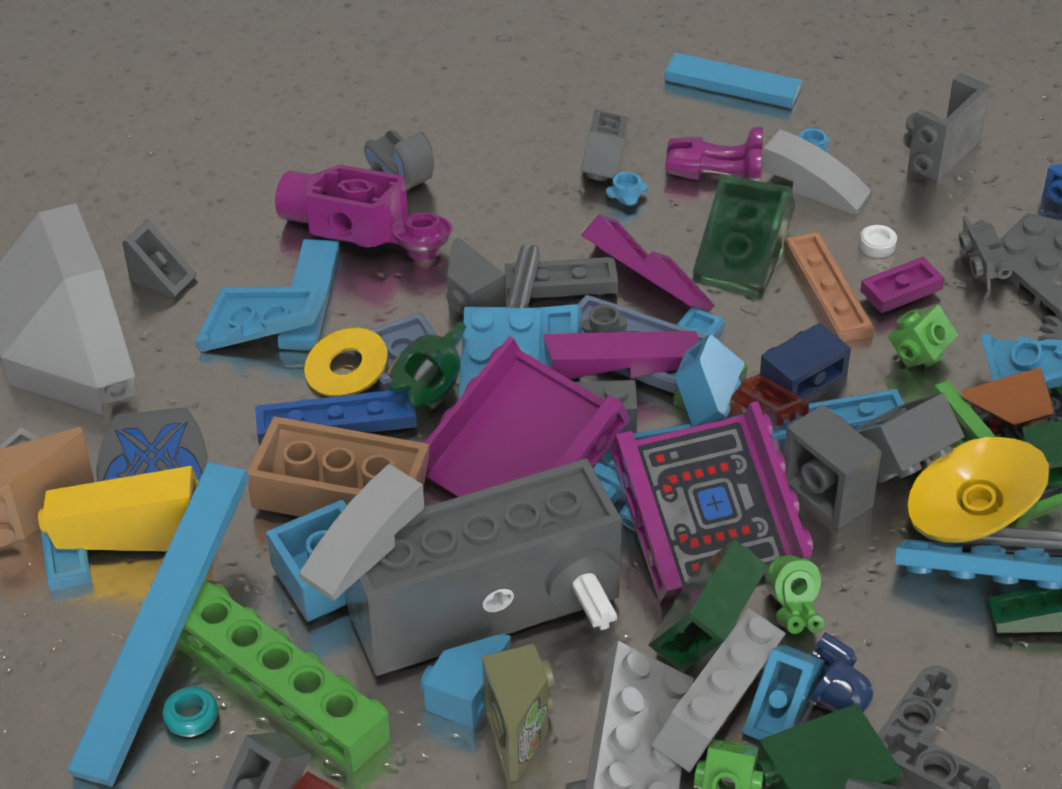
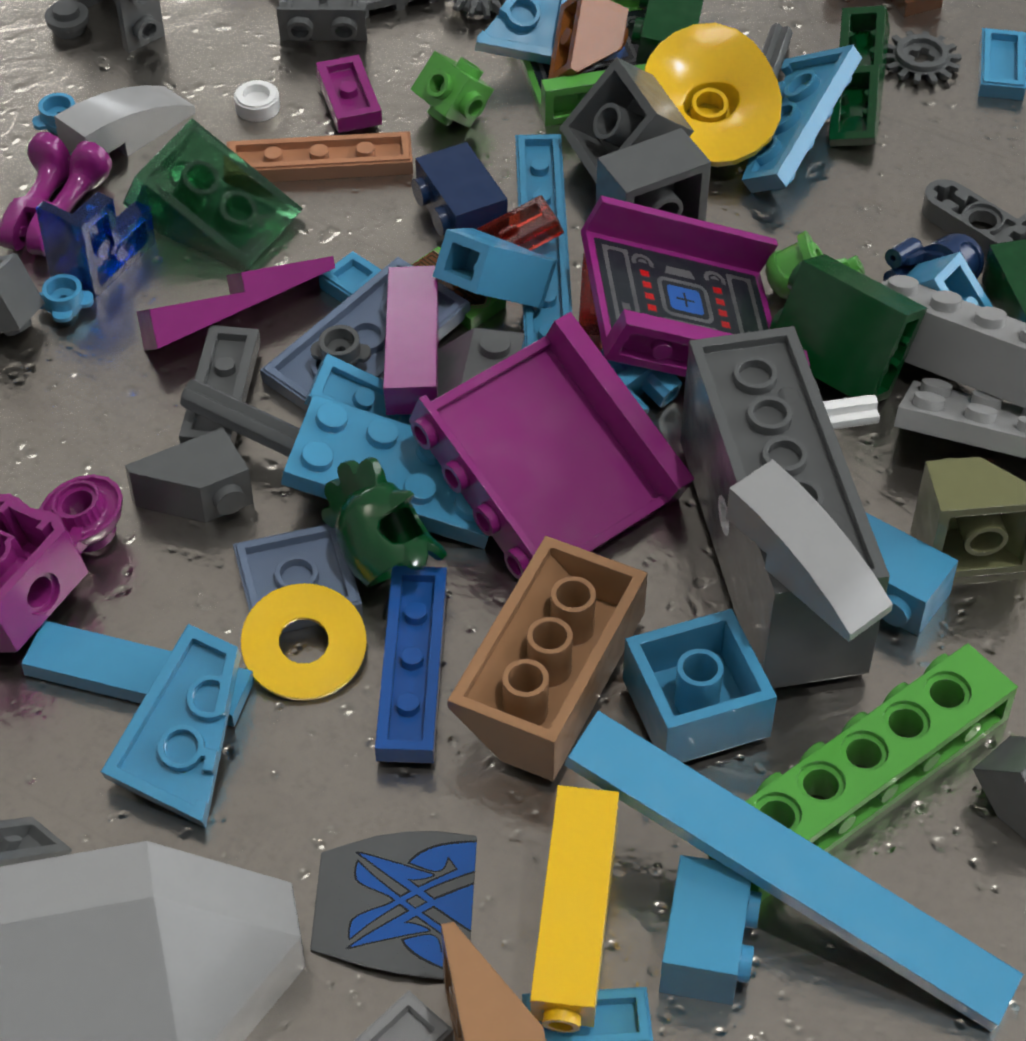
camera: 80 degrees left, 5 degrees up
teal piece [162,687,219,737] -> none
none -> clear blue panel [36,192,156,299]
none -> dark azure brick [659,855,762,1005]

